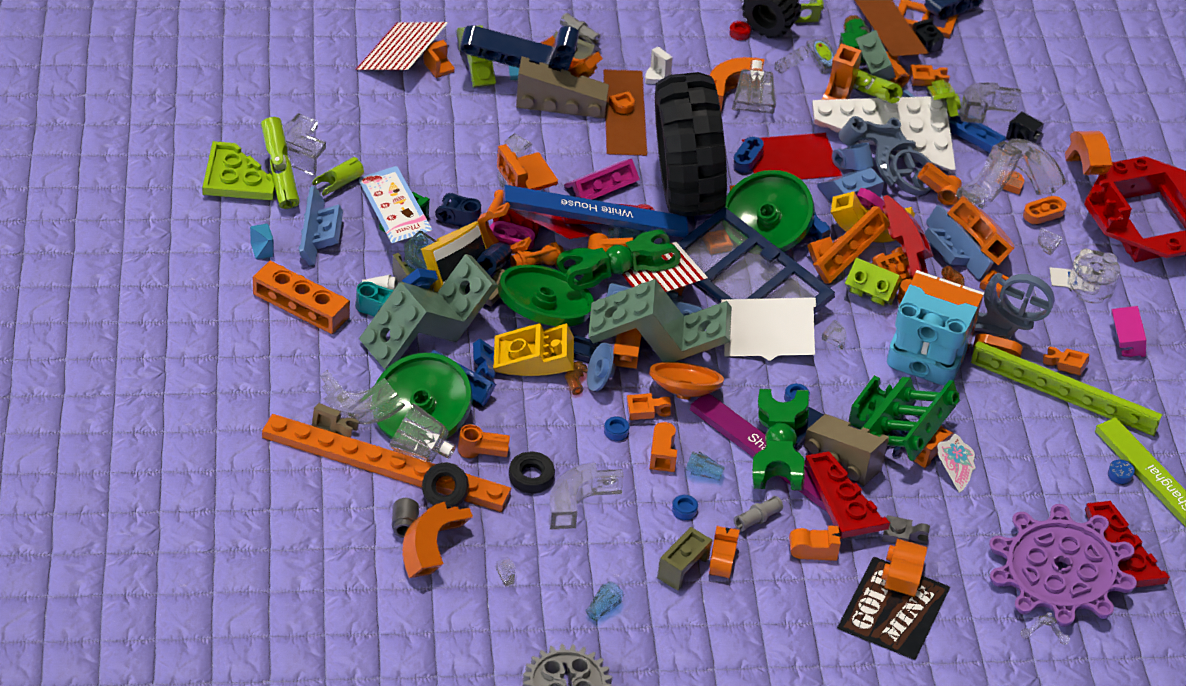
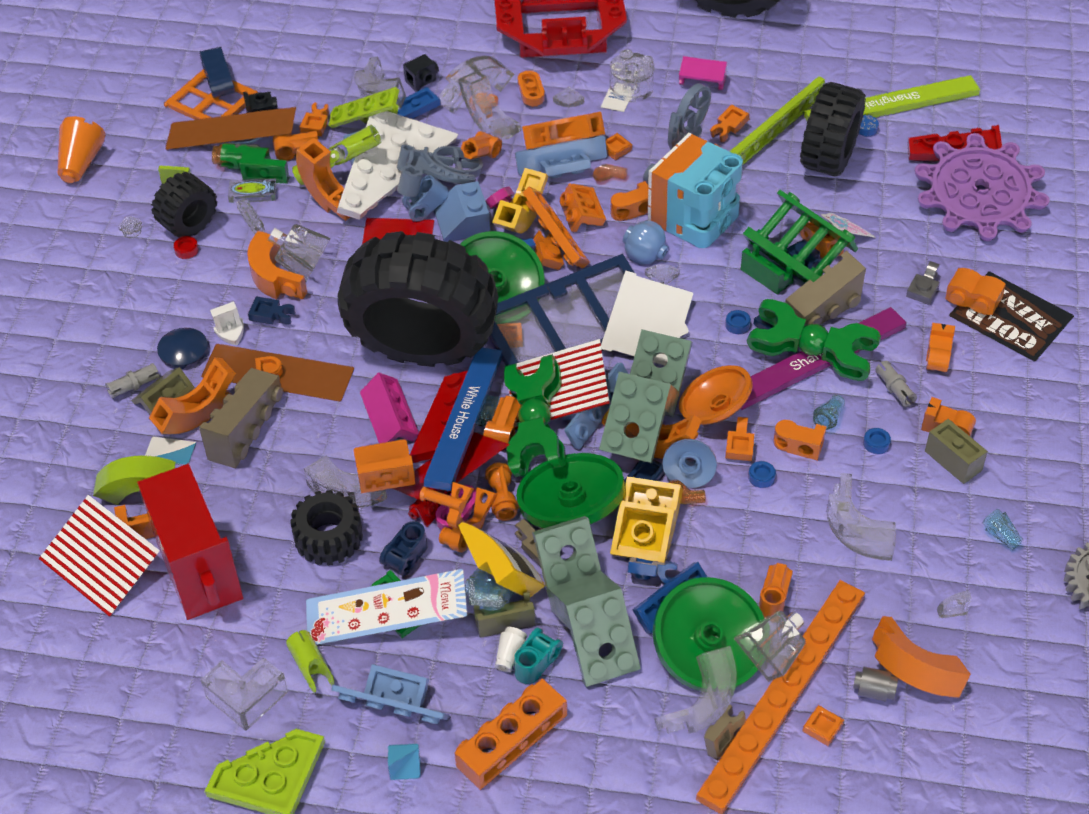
camera: 70 degrees left, 5 degrees up
lime piece [261,117,300,209] -> none
blue plate [402,268,438,289] -> none
black tyre [422,462,469,509] -> none
dark blue beam [460,25,579,72] -> none
dark blue axle [477,242,512,275] -> none
black tyre [508,451,555,494] -> none
red wing [804,451,890,539] -> none
lime brick [845,257,903,306] -> none
sand green brick [856,30,896,80] -> none
red slope [883,195,933,279] -> none
clear piece [1021,612,1070,645] -> none
orange arch [1065,131,1112,175] -> none
none -> red container [137,463,244,620]
none -> dark blue dish [157,327,208,369]
none -> black tyre [290,490,363,565]
none -> medium blue plant [623,220,669,265]
none -> black tyre [800,82,866,177]
none -> orange tile [802,705,844,746]

